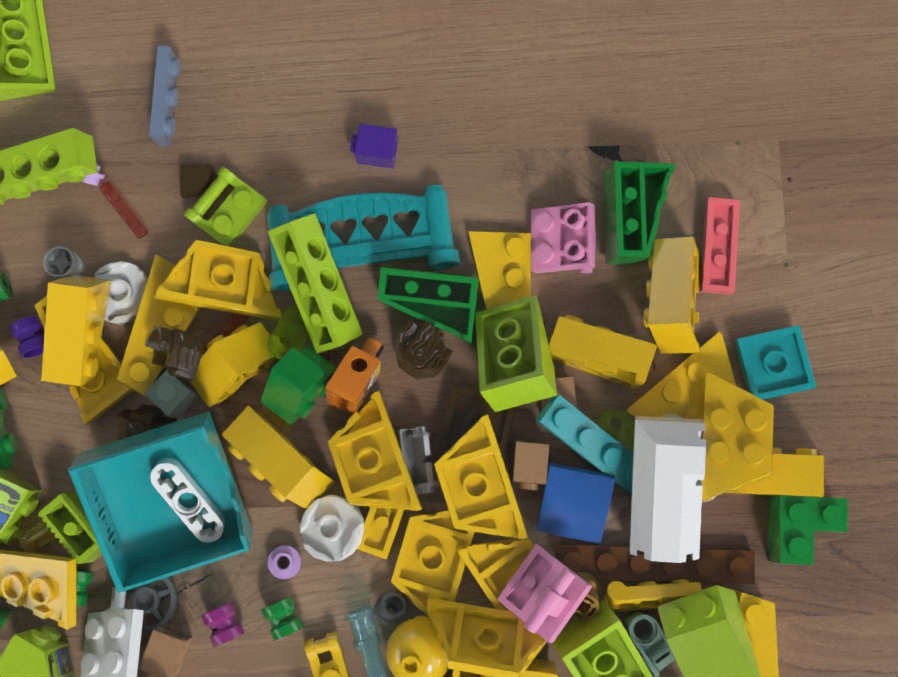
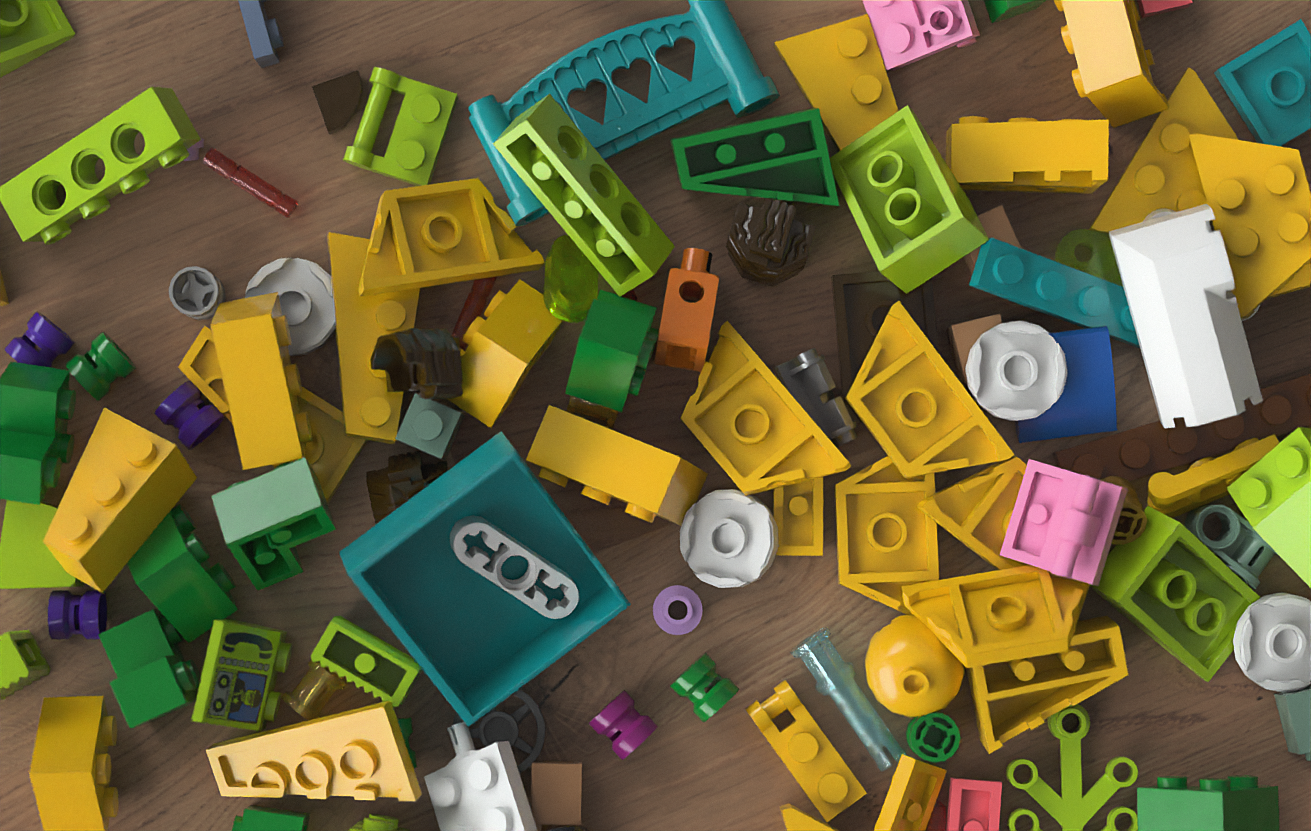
camera: 25 degrees left, 5 degrees up
dark grey plate [374,592,408,626] -> none
none -> brick [211,457,336,591]
none -> white tile [965,321,1068,421]

